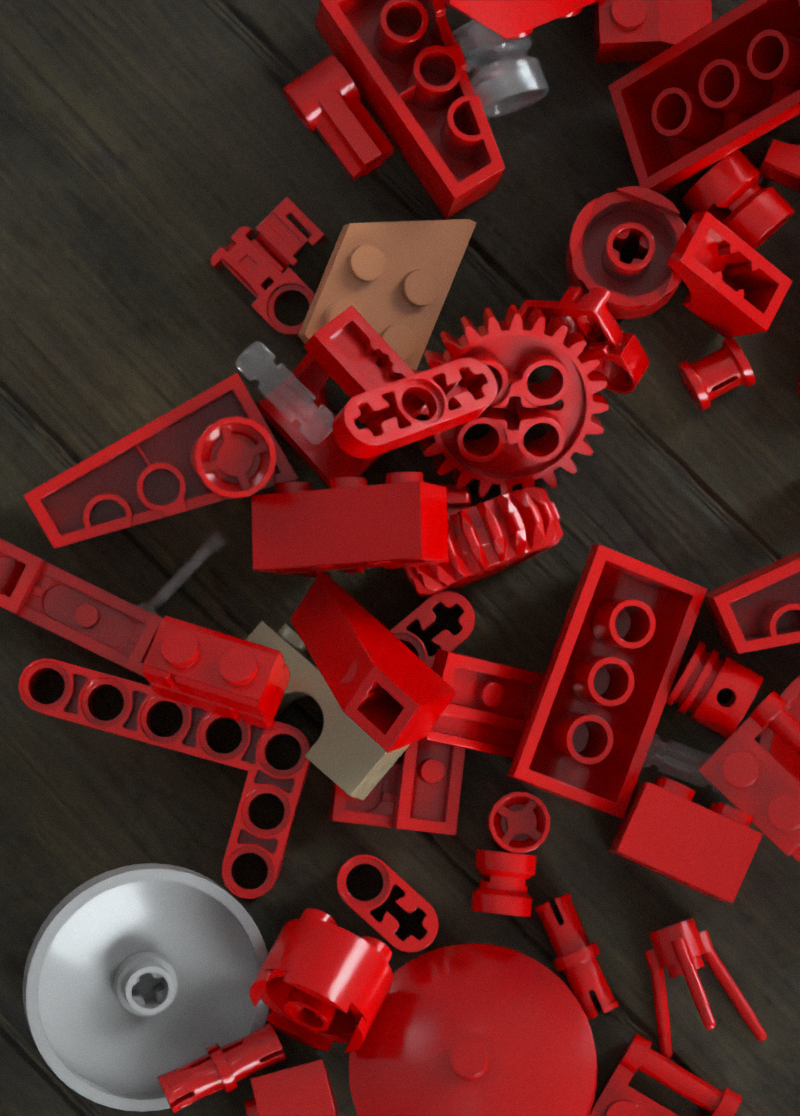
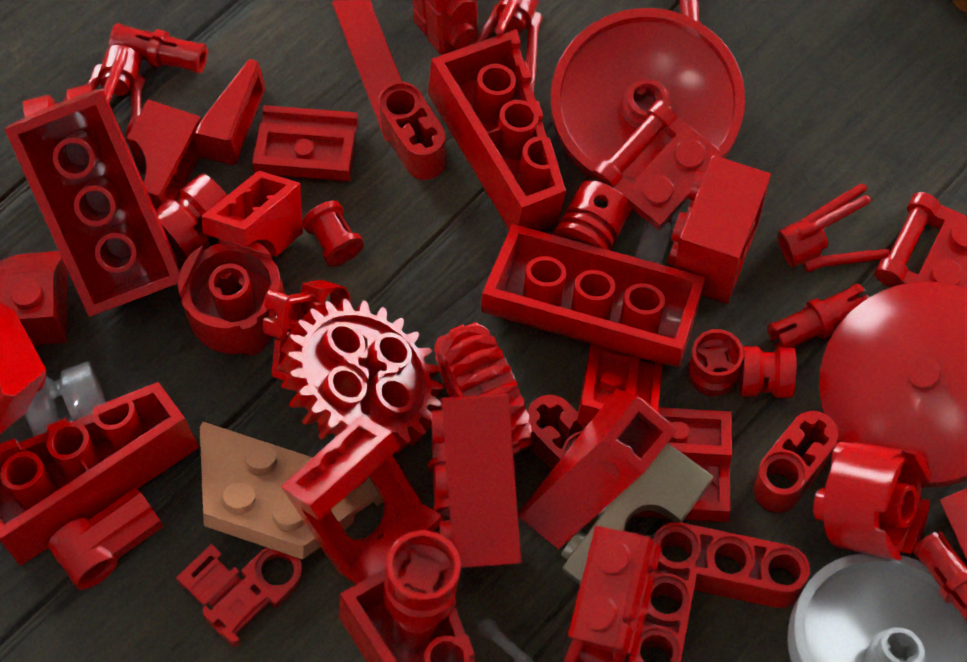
camera: 90 degrees left, 20 degrees down
clear axle [235,341,336,445] -> none
red beam [332,358,497,459] -> none

